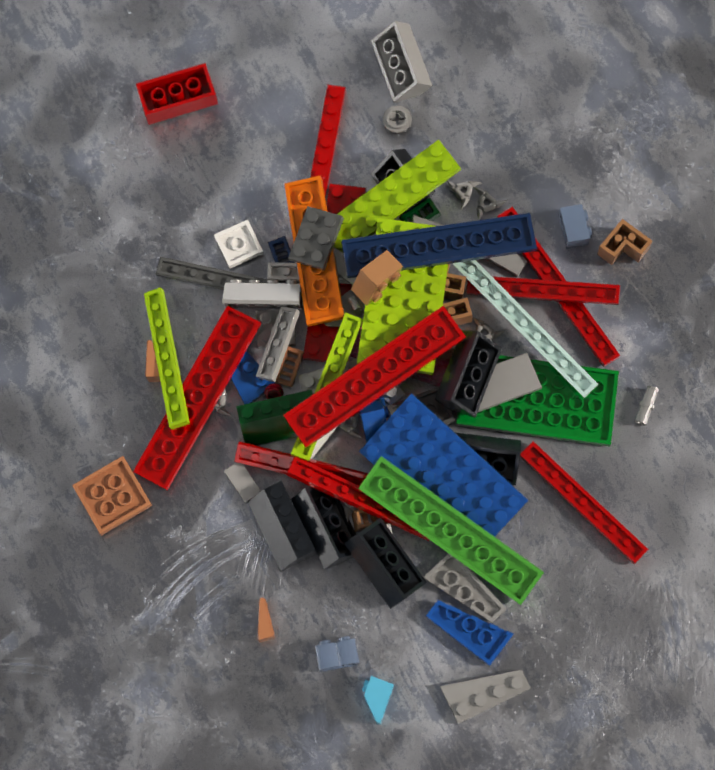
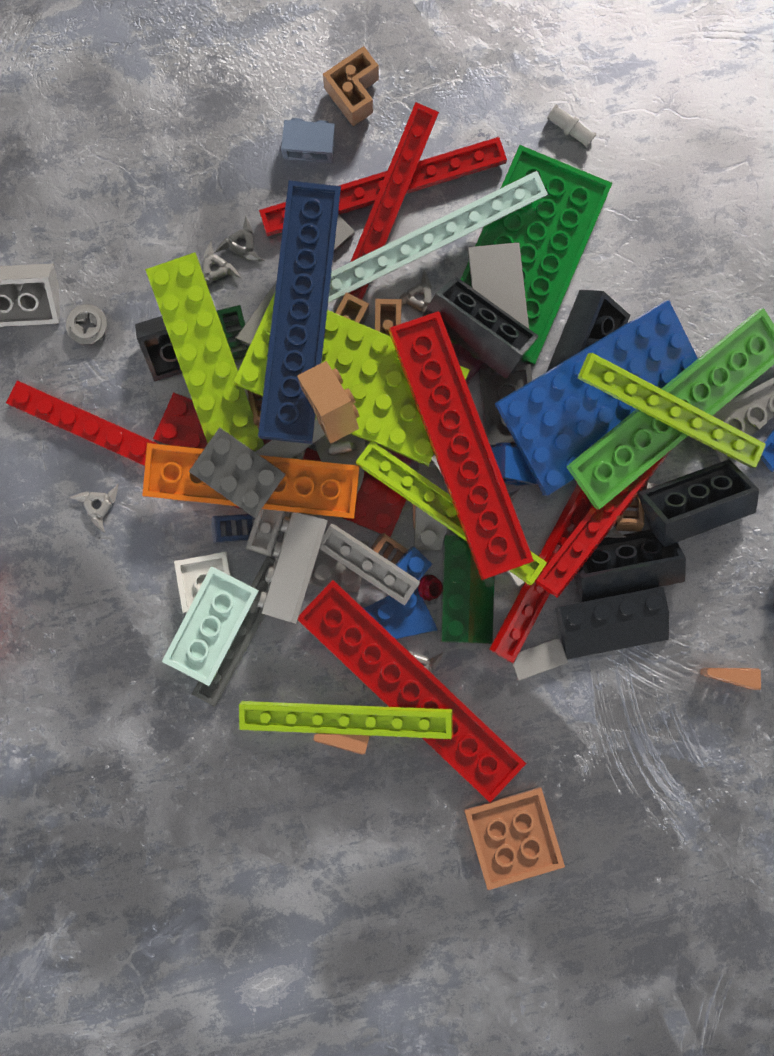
camera: 80 degrees left, 10 degrees up
red plate [520,441,649,564] -> none
none -> light grey piece [69,483,119,533]
none -> light aqua plate [162,567,259,686]
none -> blue plate [396,546,432,580]
none -> lime plate [577,353,766,468]

